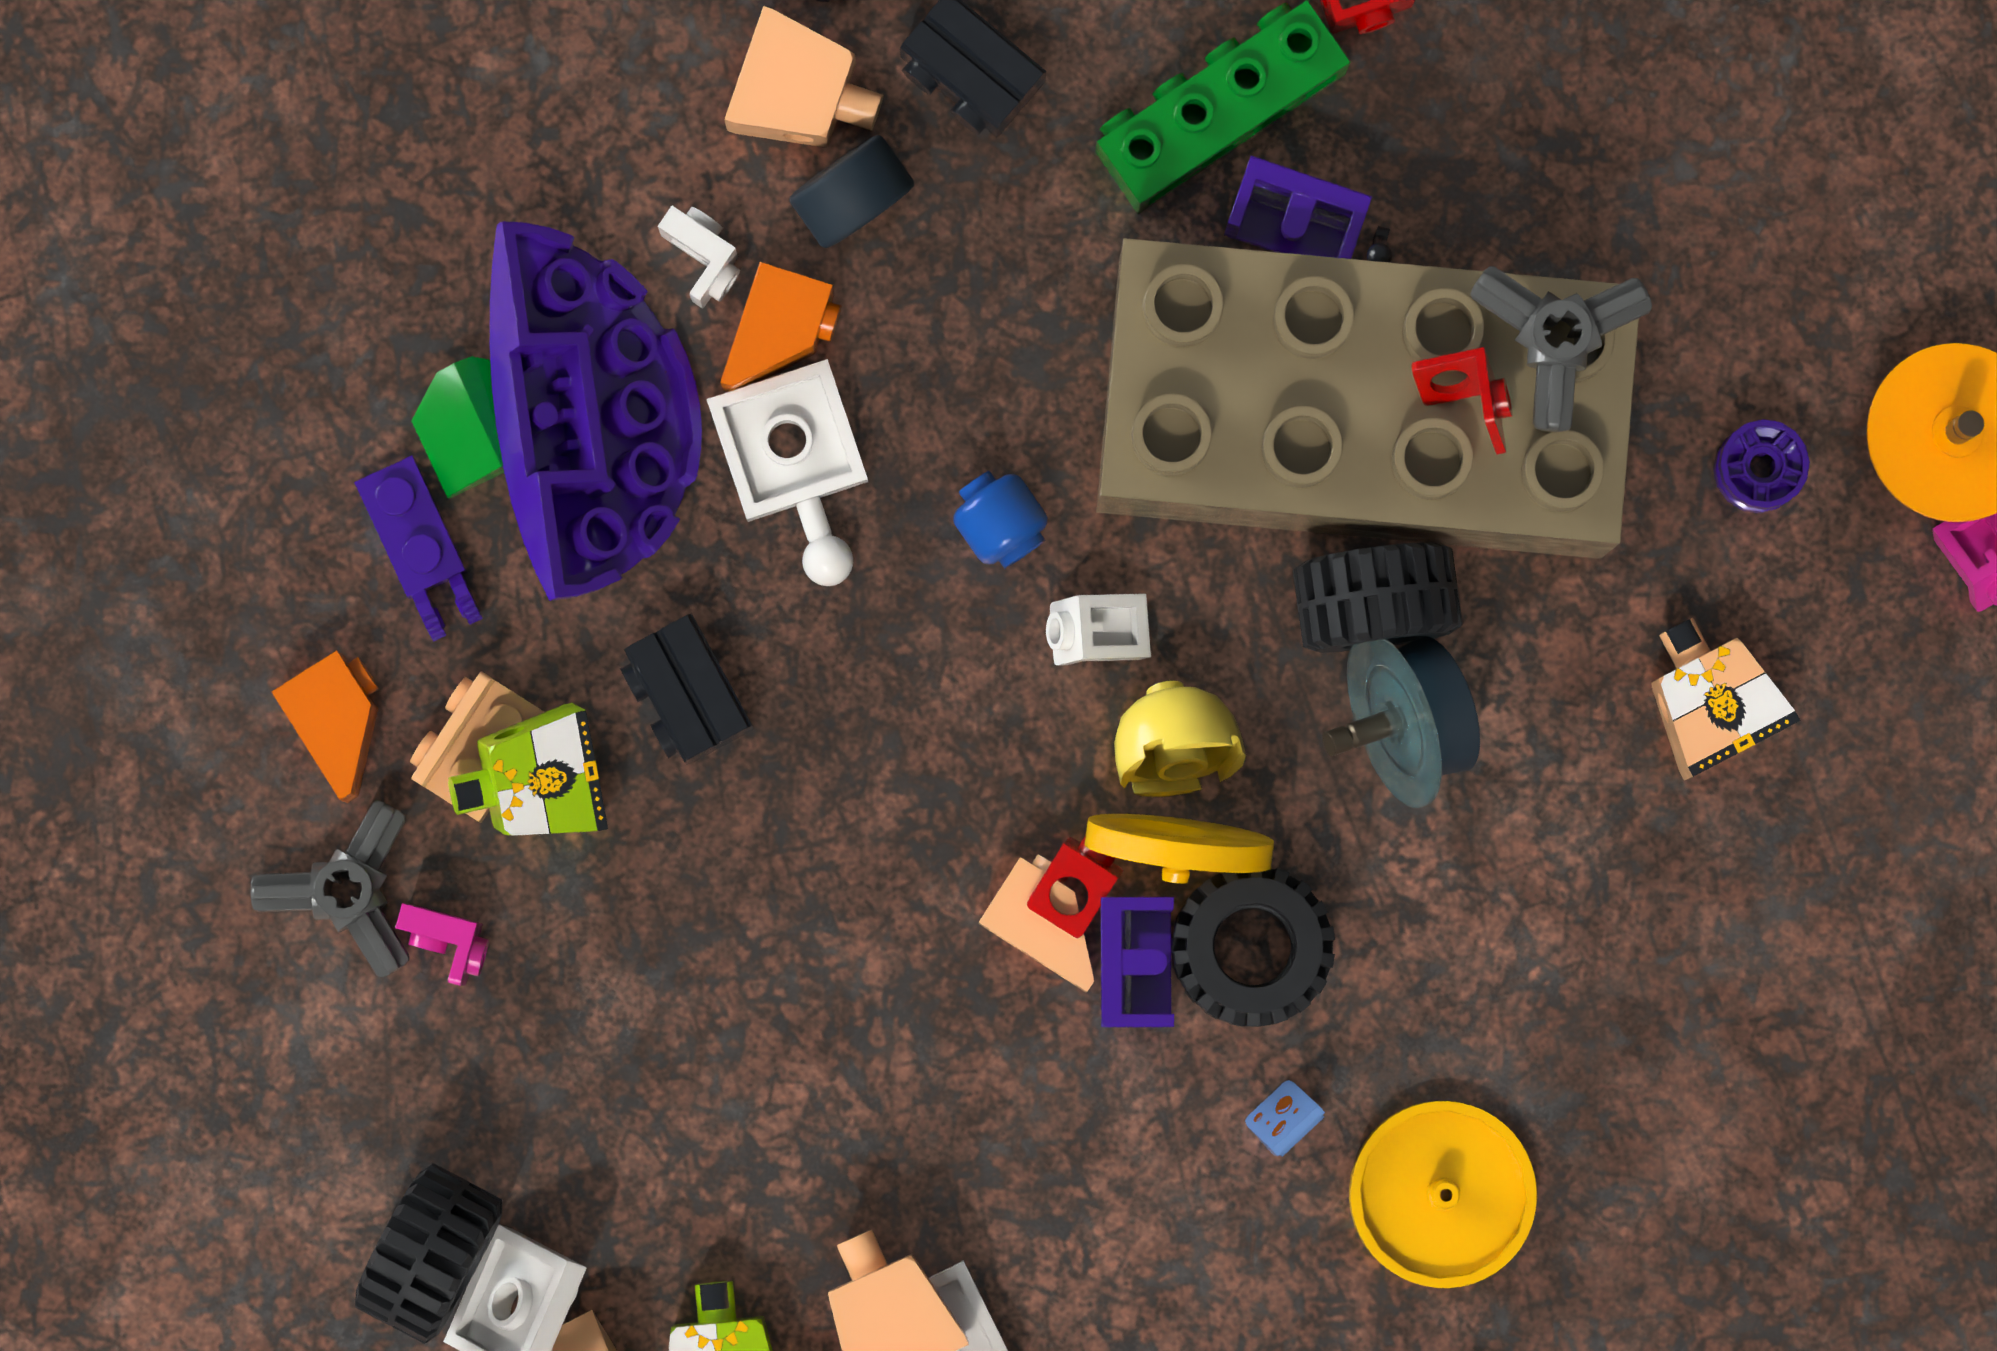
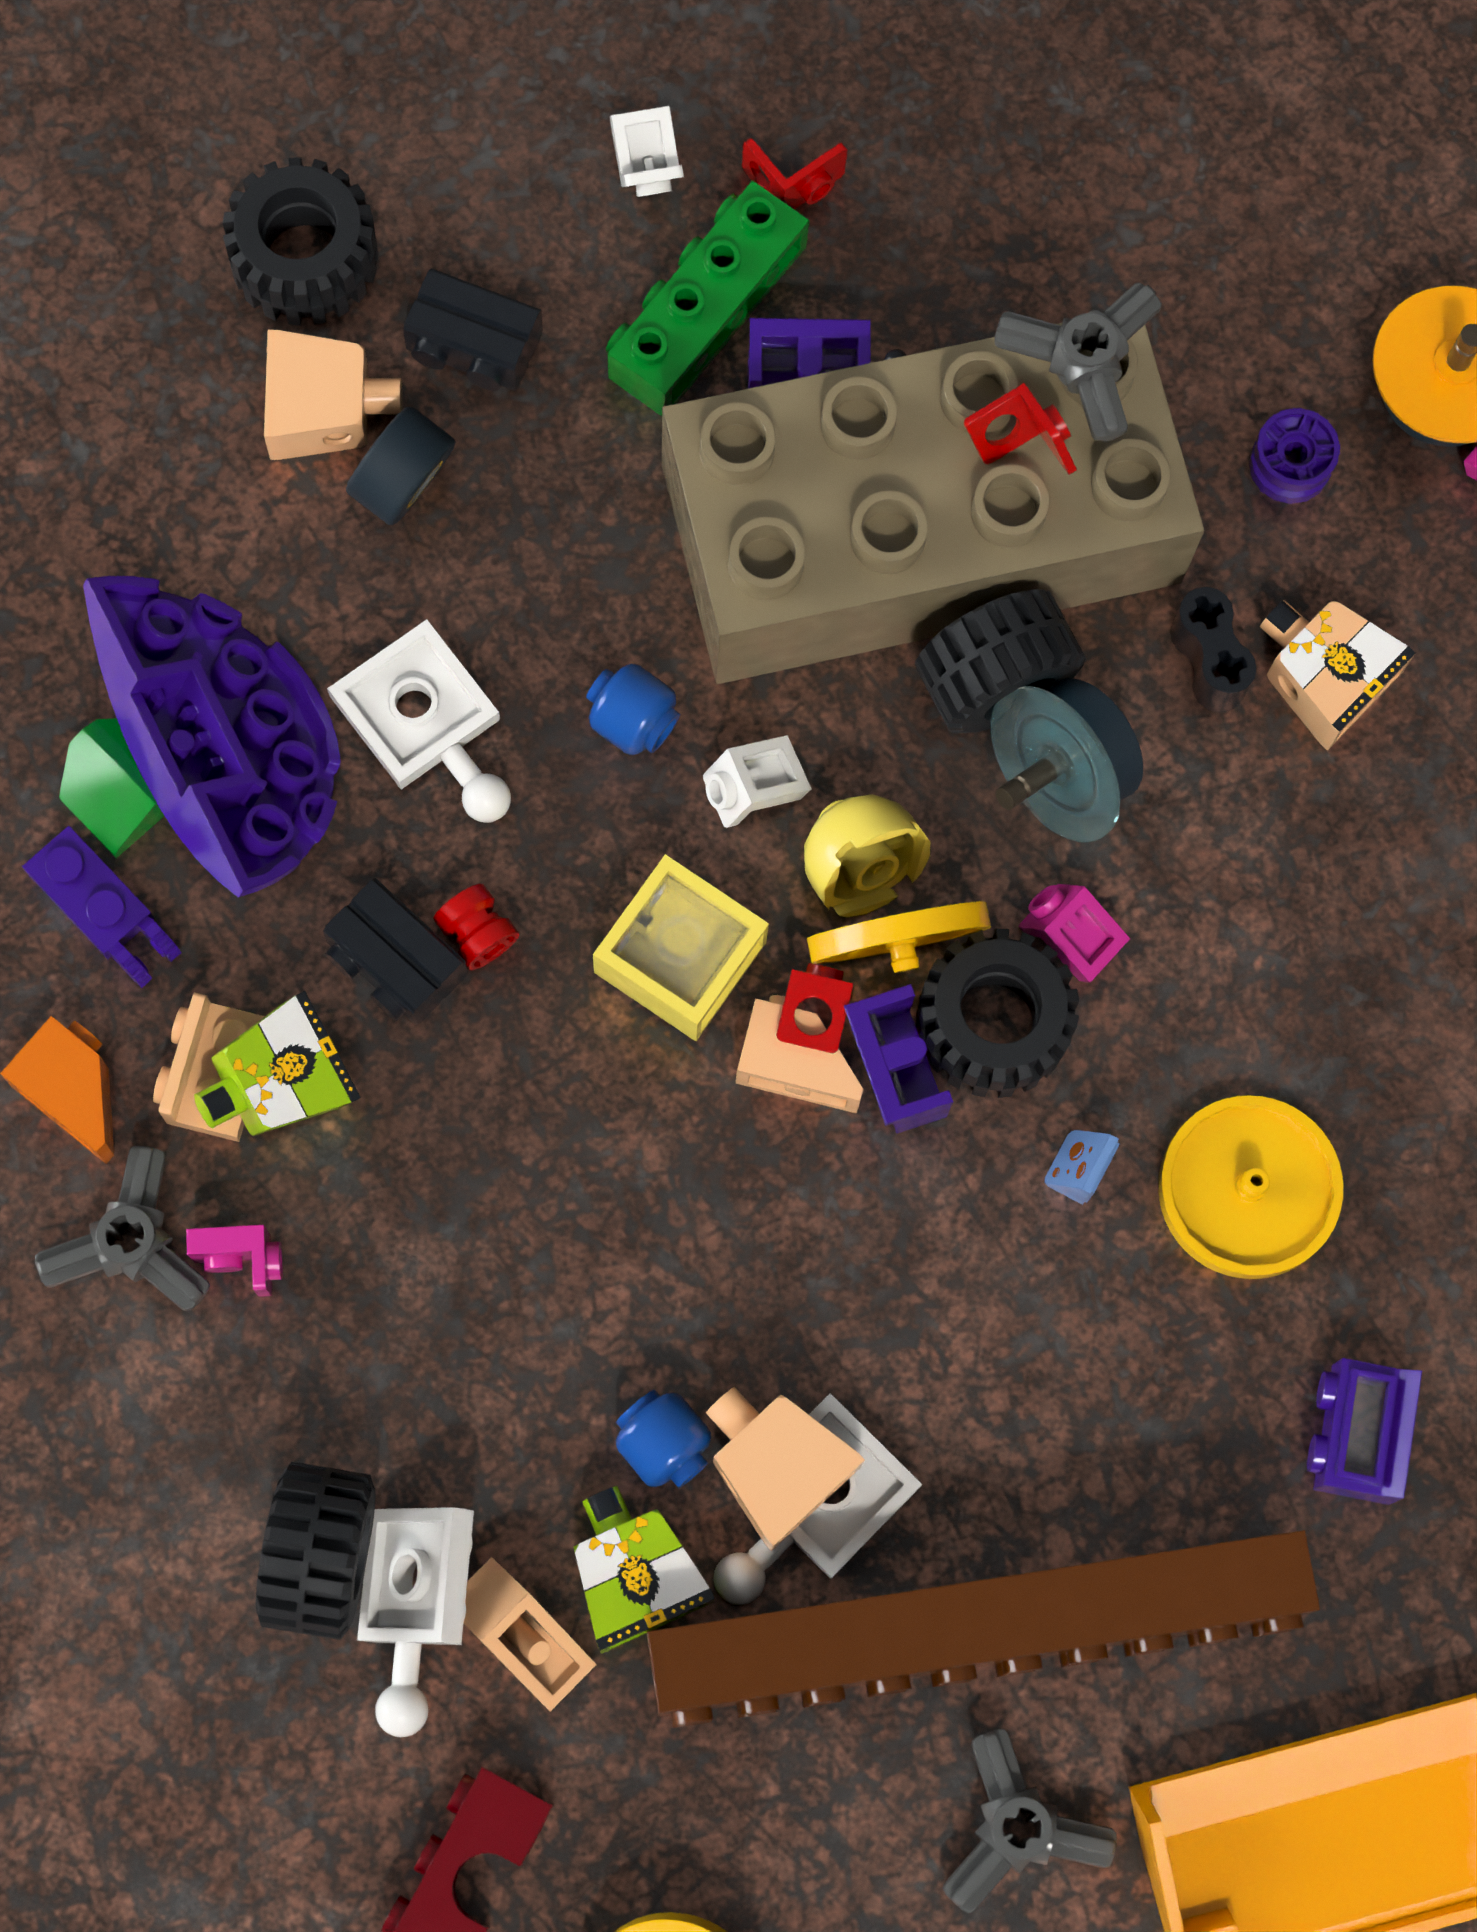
camera: 20 degrees left, 10 degrees down
white bracket [658,206,740,309] -> none
orange slope [720,262,842,392] -> none
none -> red wheel [433,883,520,970]
none -> piece [593,854,769,1041]
none -> blue head [616,1390,711,1488]
none -> dark pink bracket [1018,884,1130,983]
none -> black axle [1170,587,1257,713]

